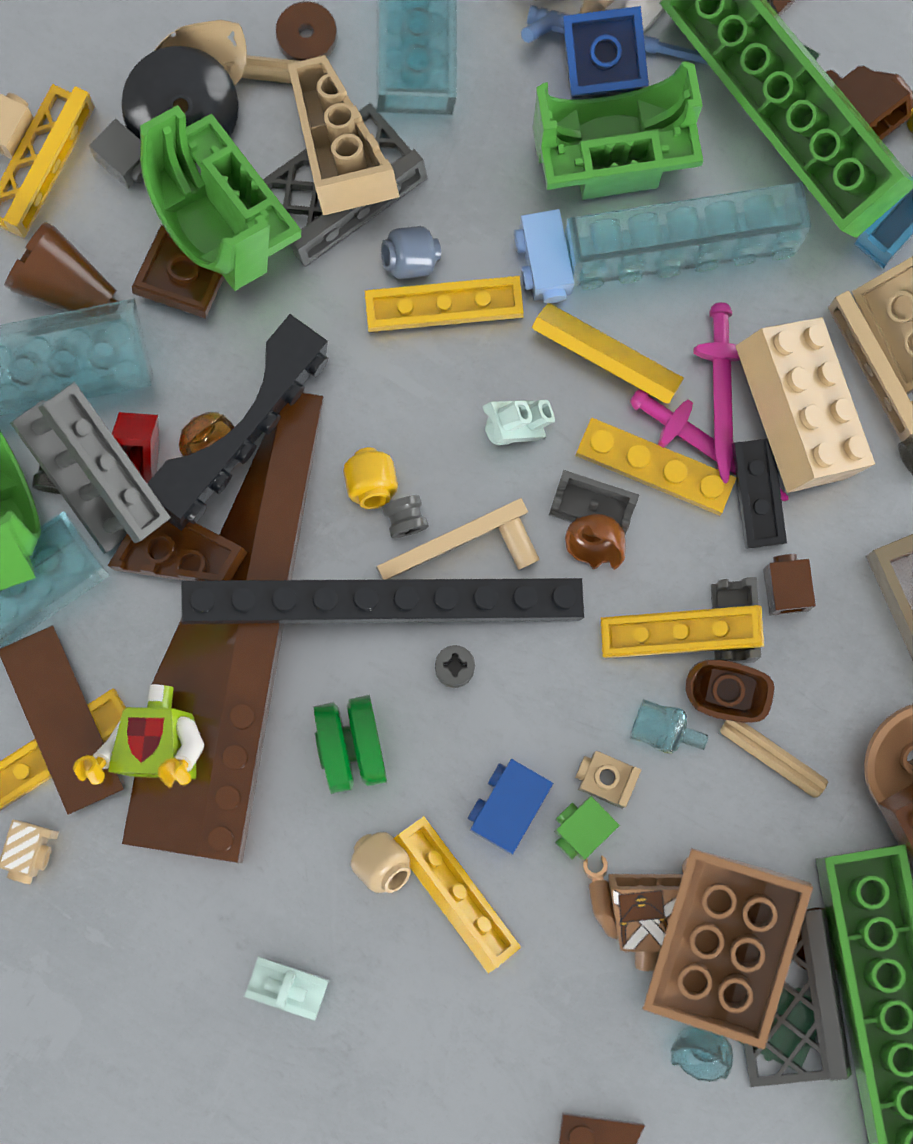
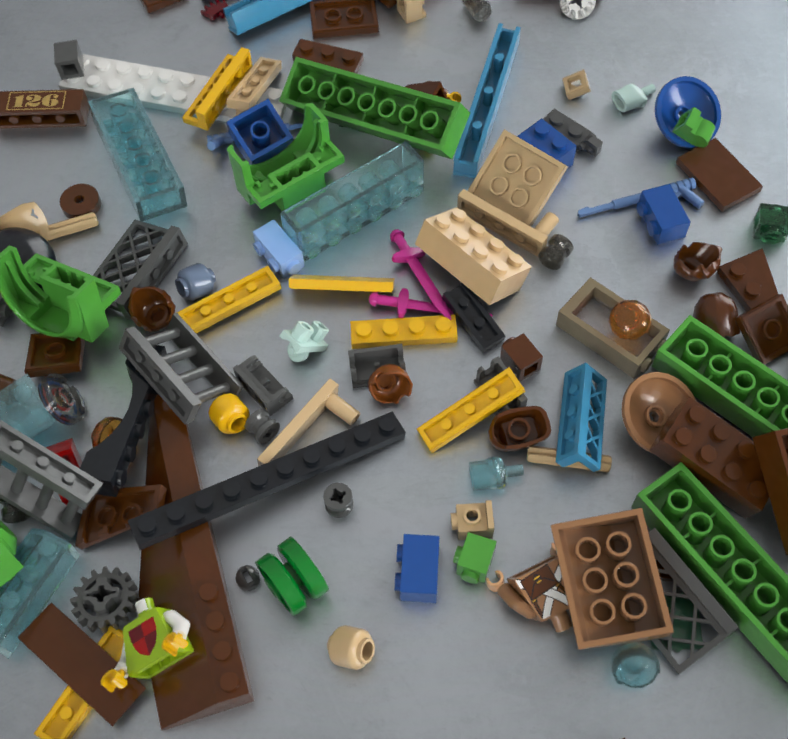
camera: 20 degrees left, 20 degrees down
tan wedge [287,55,399,216] -> none
yellow plate [393,816,522,974] -> none
none -> clear smoke tile [38,373,85,426]
none -> dark grey gear [70,566,139,634]
none -> dark grey fence [119,313,243,424]
none -> reddish brown hair [128,286,176,332]
none -> dark grey hinge [233,355,293,416]
none -> dark grey hinge [235,565,260,591]
none -> dark azure fence [556,363,607,472]

